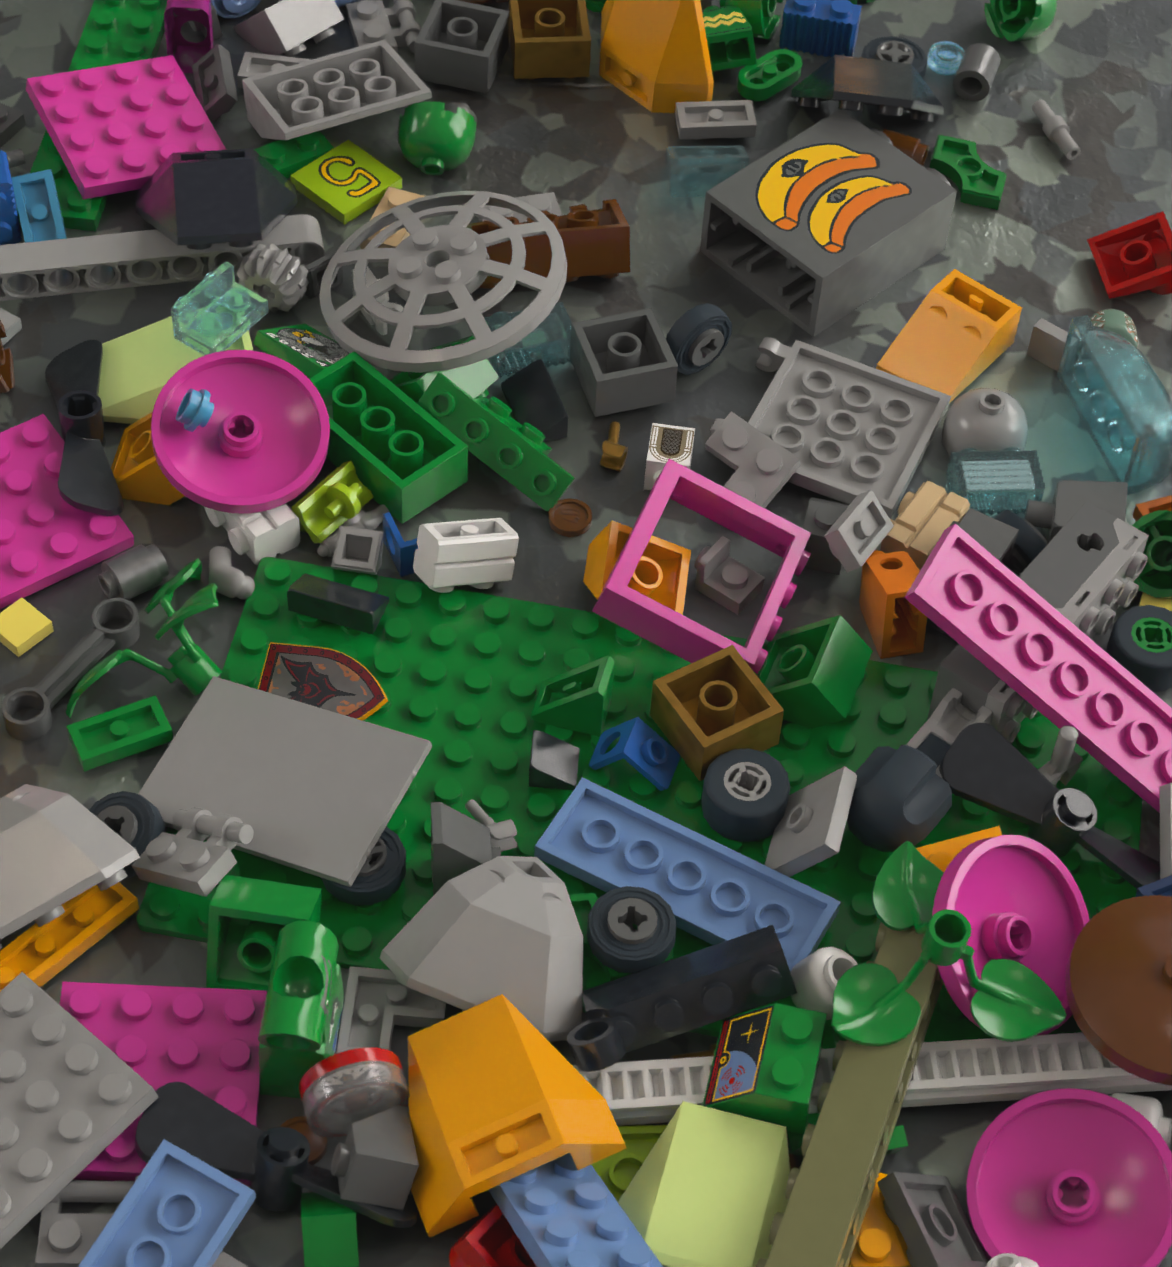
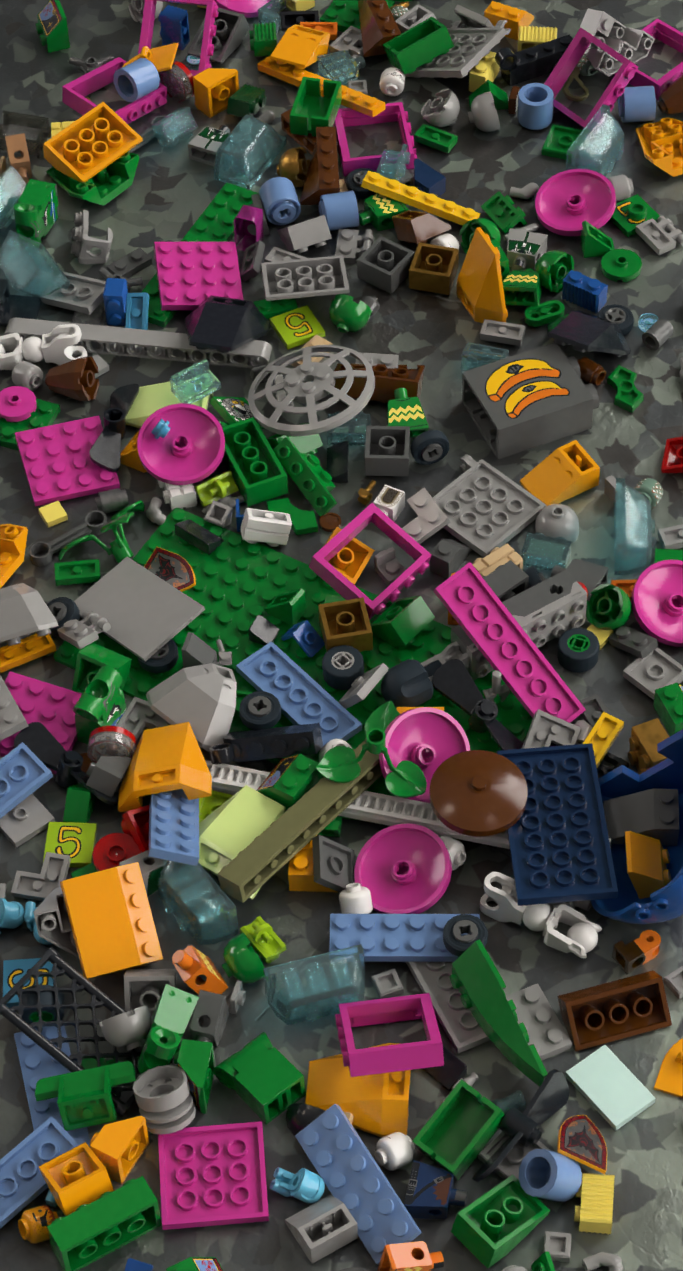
camera: 25 degrees right, 0 degrees up
light grey gear [237,243,309,313] -> none
light grey plate [824,489,894,573] -> none
none -> green tile [267,498,318,535]
none -> green torso [387,388,429,438]

